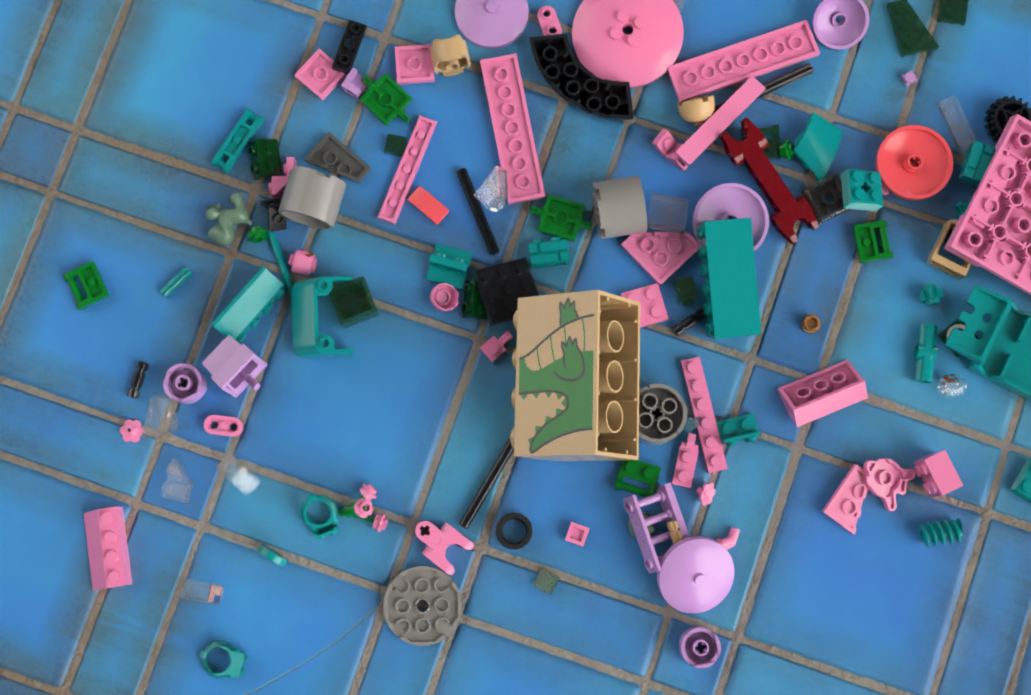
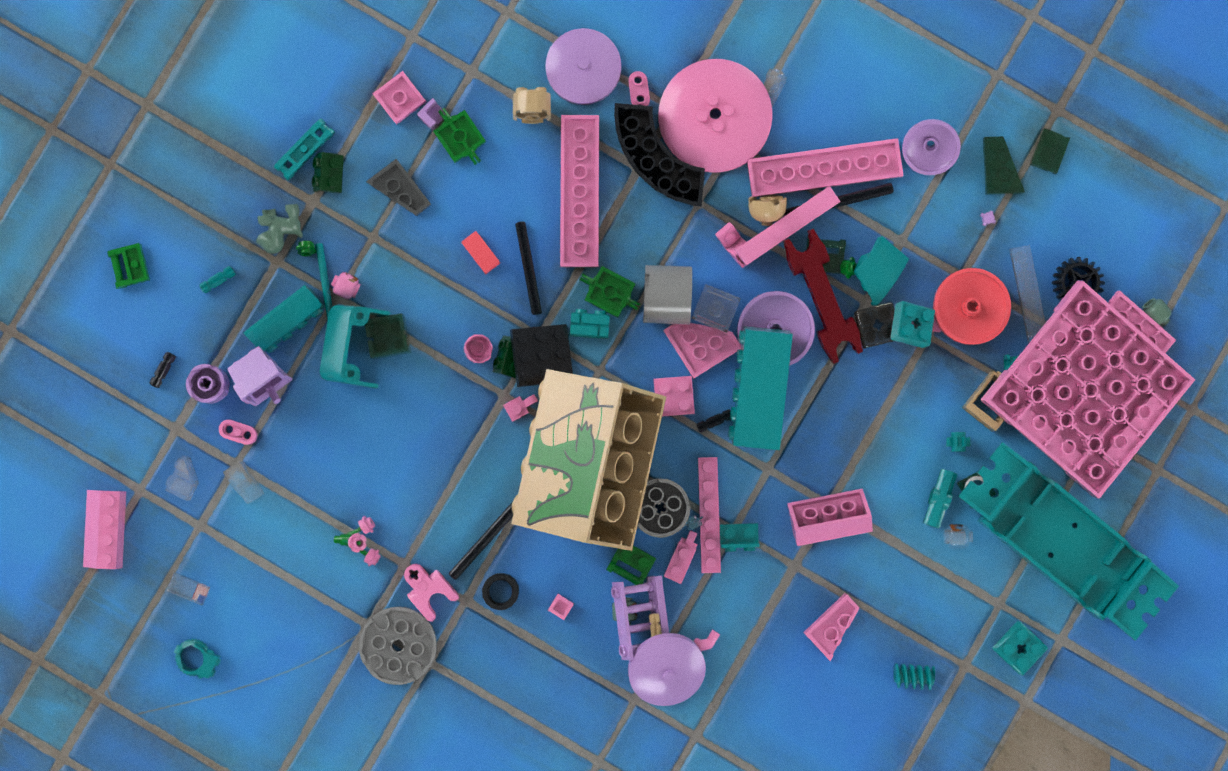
camera: 10 degrees right, 5 degrees up
bright pink plant [120,419,144,442] -> none
clear wing [142,393,180,439] -> none
teal piece [257,544,288,567] -> none
black bracket [260,199,287,232] -> none
bright pink slope [268,157,297,199] -> none
light grey brick [278,166,346,230] -> none
teal piece [300,493,339,539] -> none
black tile [332,20,367,74] -> none
bright pink tile [377,115,437,225] -> none
clear green plate [384,134,407,157] -> none
bright pink plate [395,44,435,85] -> none
teal bracket [426,244,473,290] -> none
clear slope [474,166,508,212] -> none
clear green slope [533,568,560,595] -> none
clear green brick [672,275,699,306] -> none
lavender brick [679,626,721,668] -> none
bright pink plant [696,482,715,506] -> none
medium nougat plate [801,314,821,334] -> none
green plate [852,220,894,263] -> none
bright pink tile [863,458,915,511] -> none
bright pink brick [914,450,964,497] -> none
teal brick [958,141,995,187] -> none

